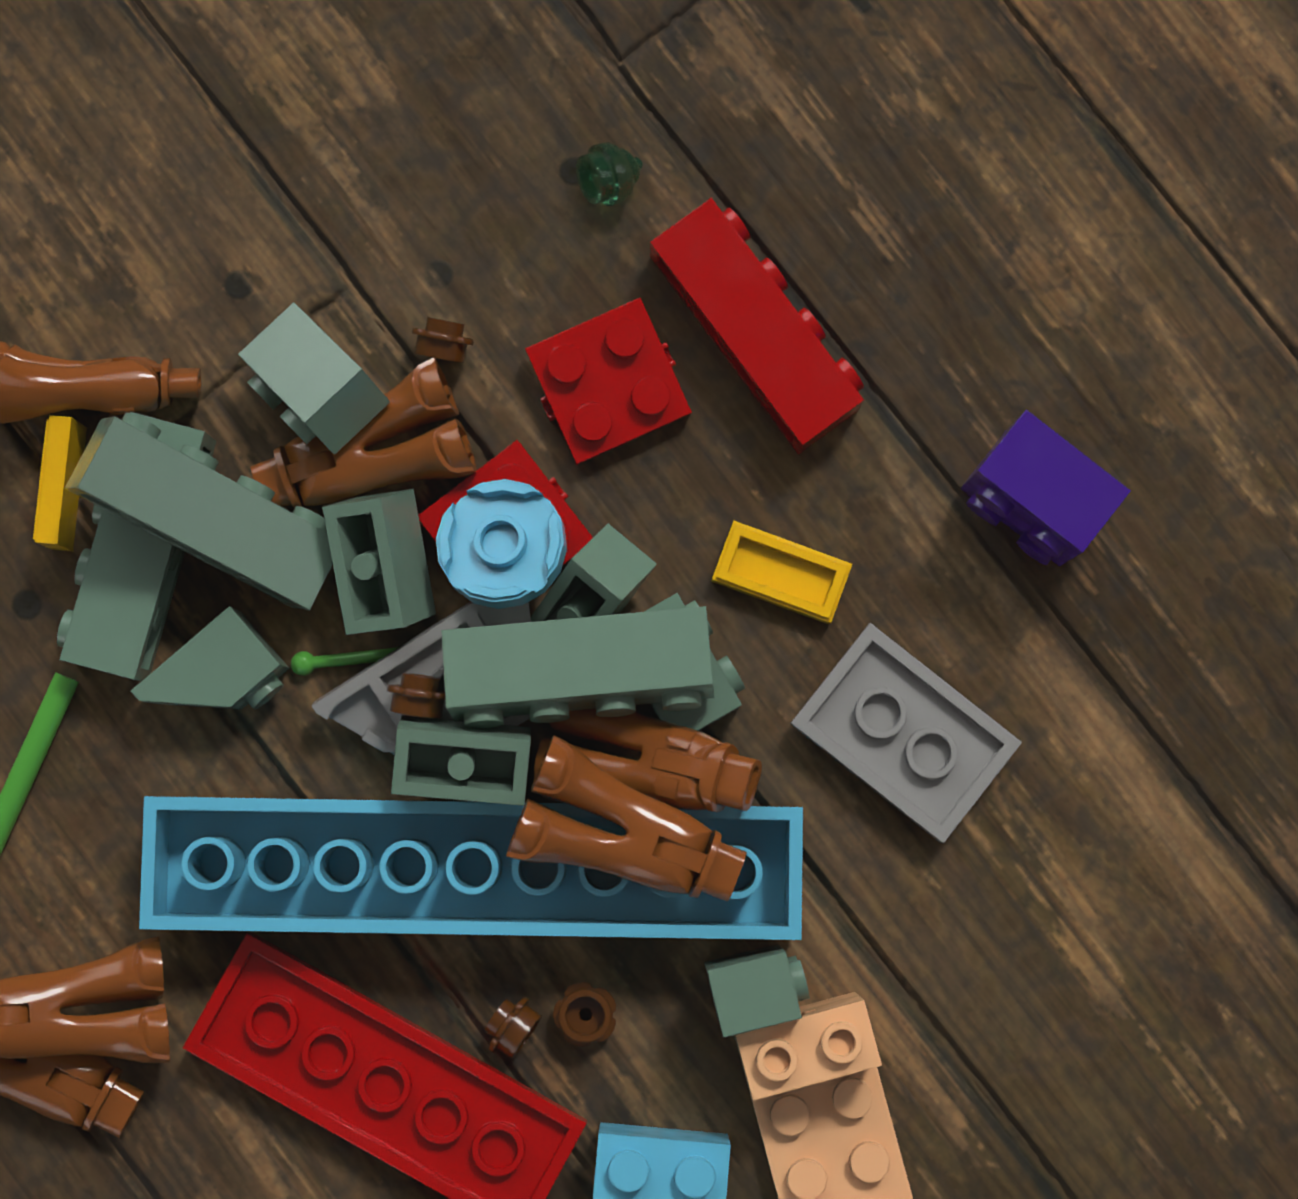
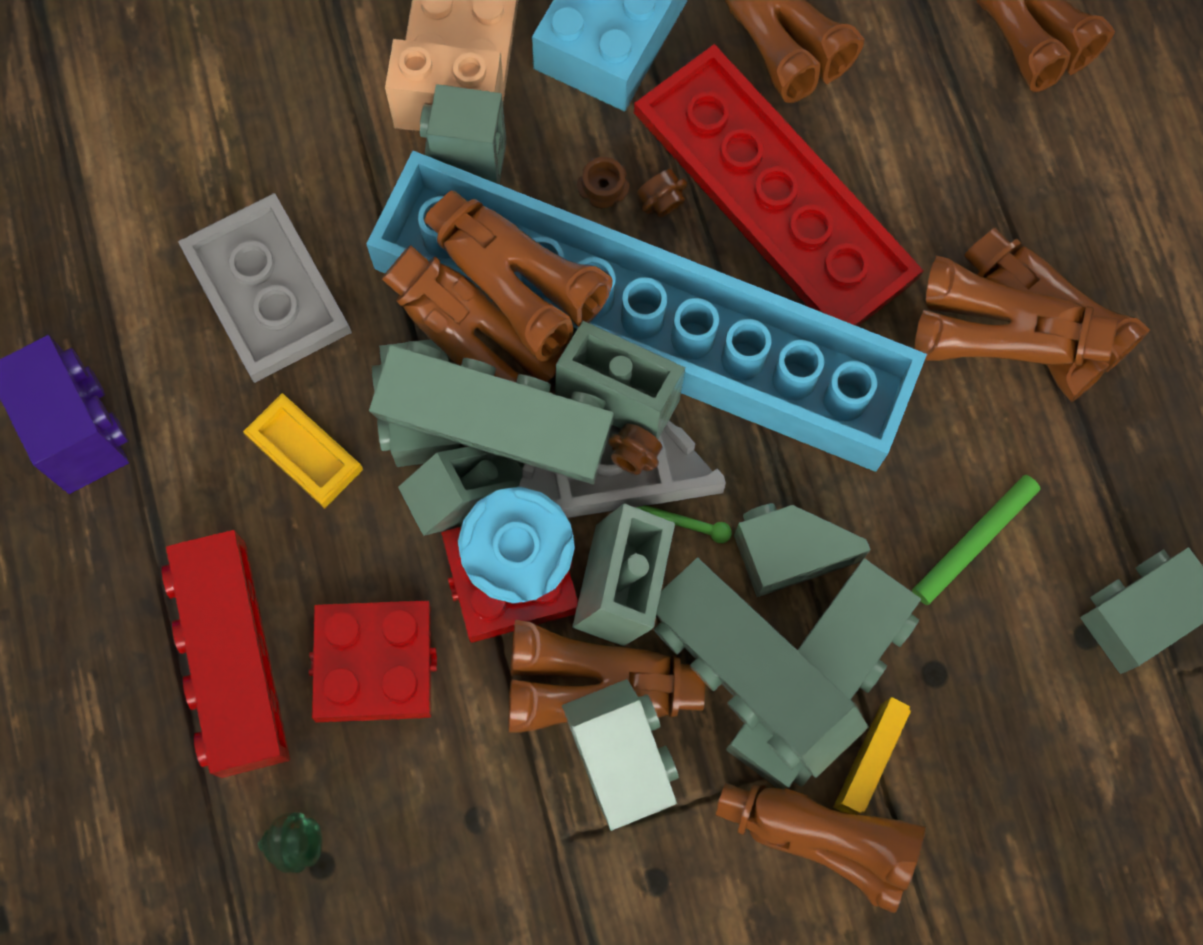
camera: 160 degrees left, 10 degrees down
reddish brown plate [412,317,474,363] -> none

